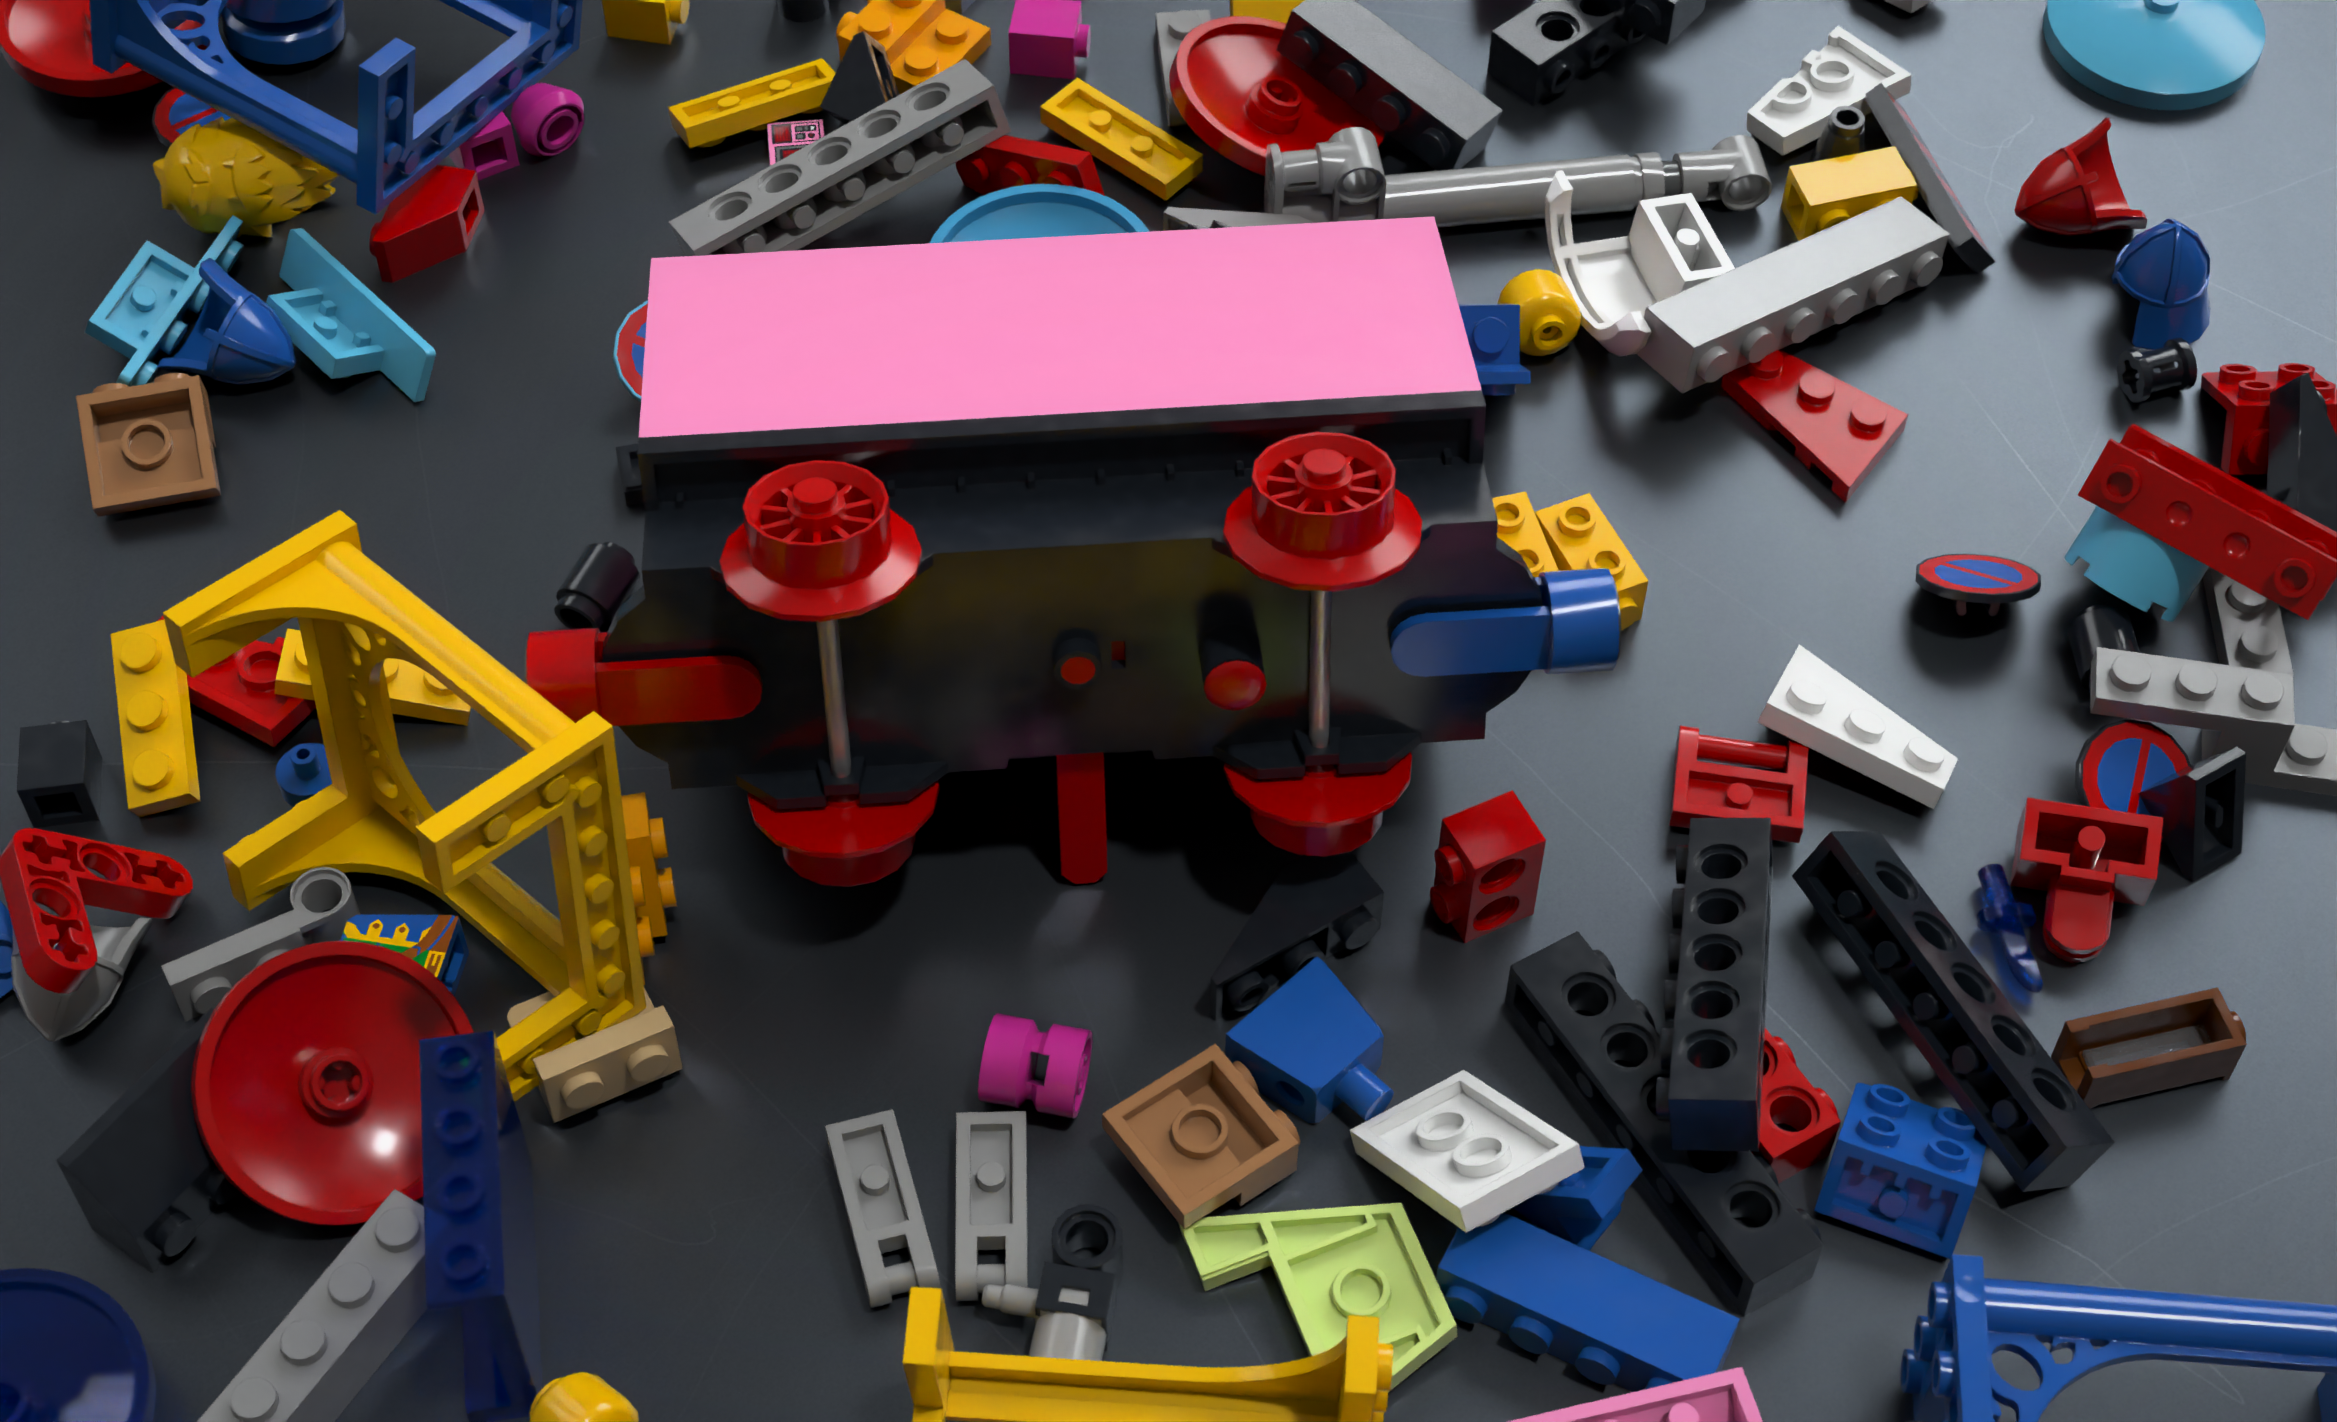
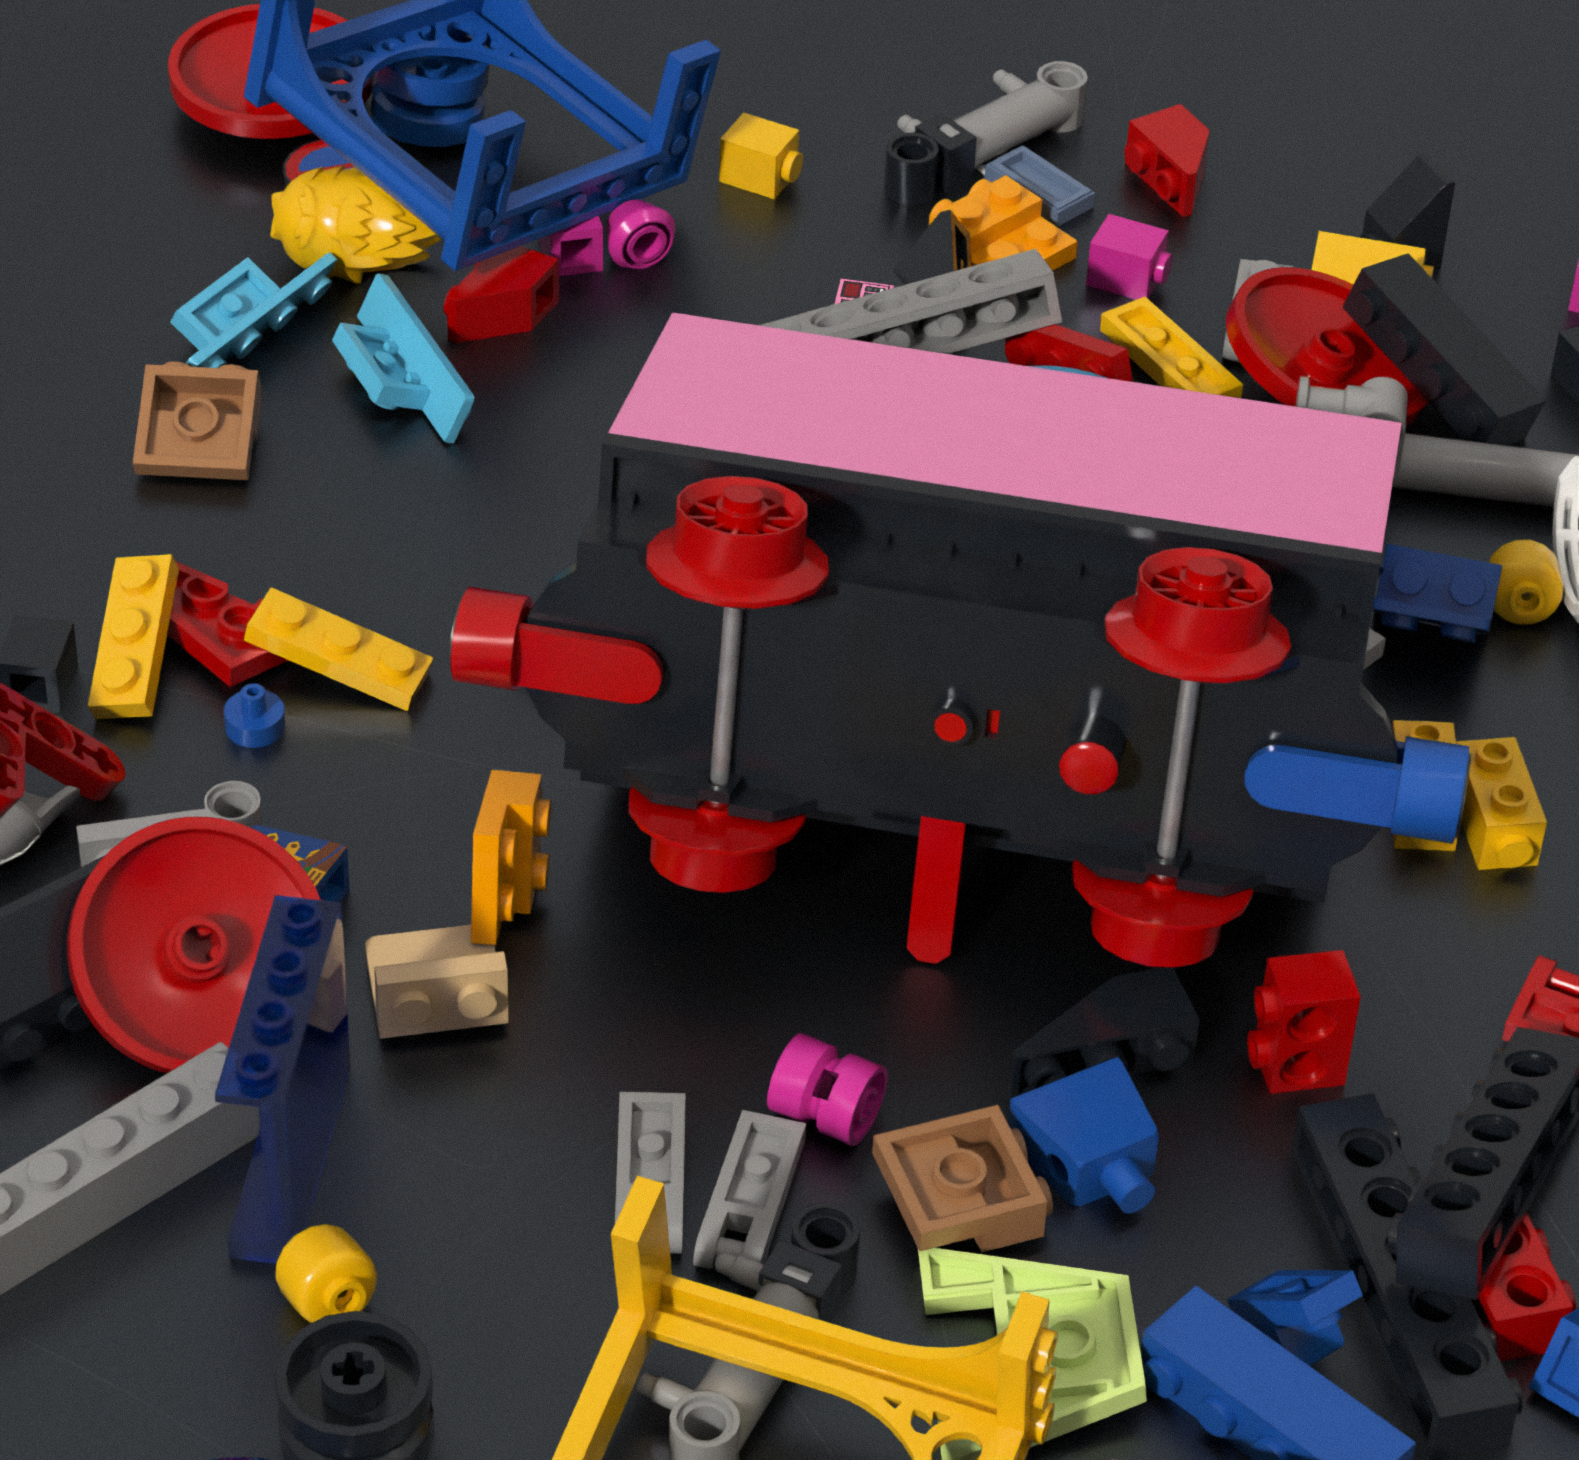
camera: 15 degrees right, 10 degrees down
blue helmet [157,258,296,385] -> none
yellow arch [163,510,646,1123] -> none
yellow plate [668,58,836,148] -> none
white plate [1350,1070,1585,1233] -> none

